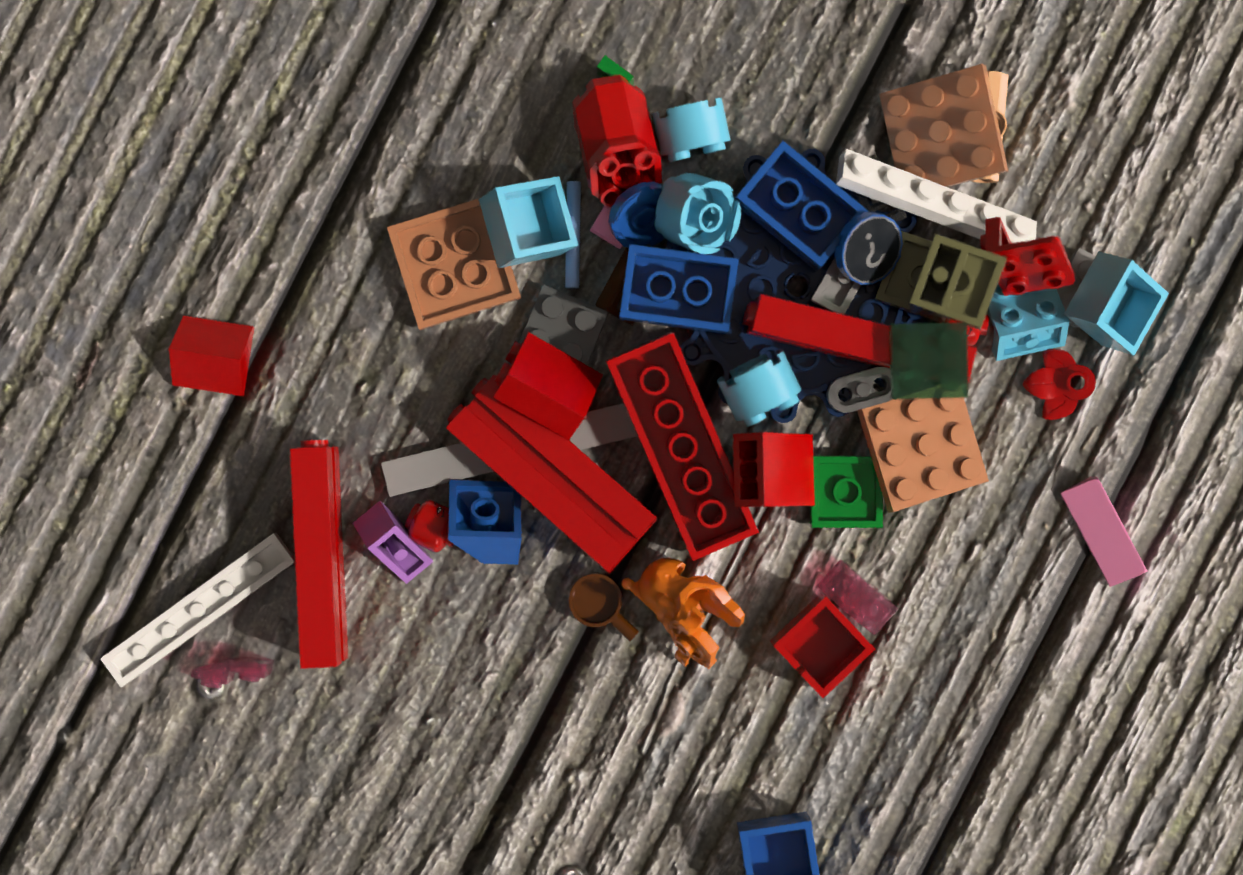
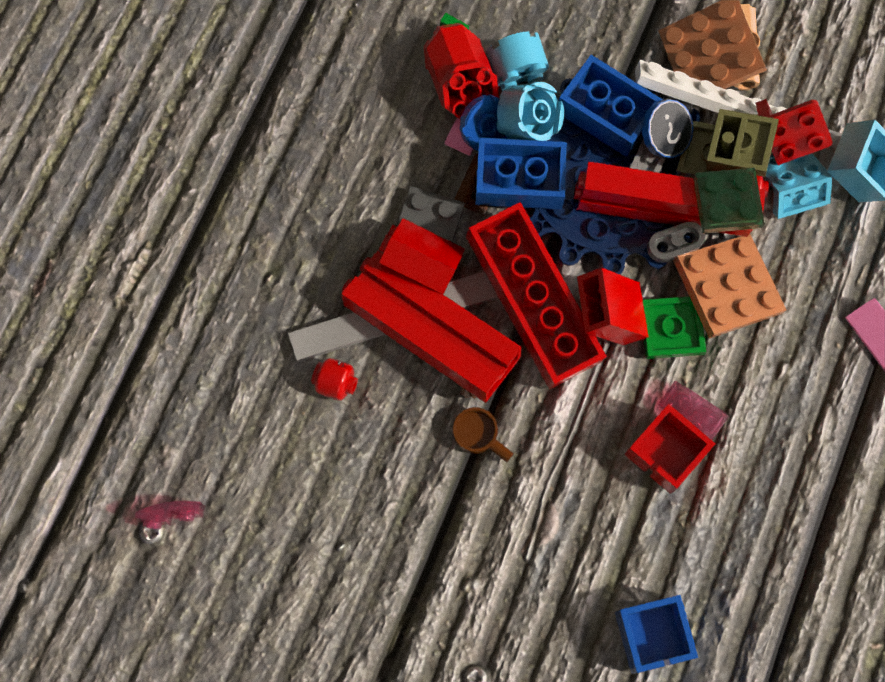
camera: 10 degrees left, 15 degrees down
white plate [100,533,295,687] -> none
red slope [169,316,255,396] -> none
red brick [290,440,348,669] -> none
medium lavender slope [353,501,434,584] -> none
nougat plate [387,198,522,330] -> none
blue slope [448,480,522,565] -> none
medium azure piece [479,176,578,268] -> none
light blue bar [565,181,581,289] -> none
orange helmet [621,557,745,669] -> none
medium azure brick [717,349,801,426] -> none
red plate [1023,349,1096,420] -> none

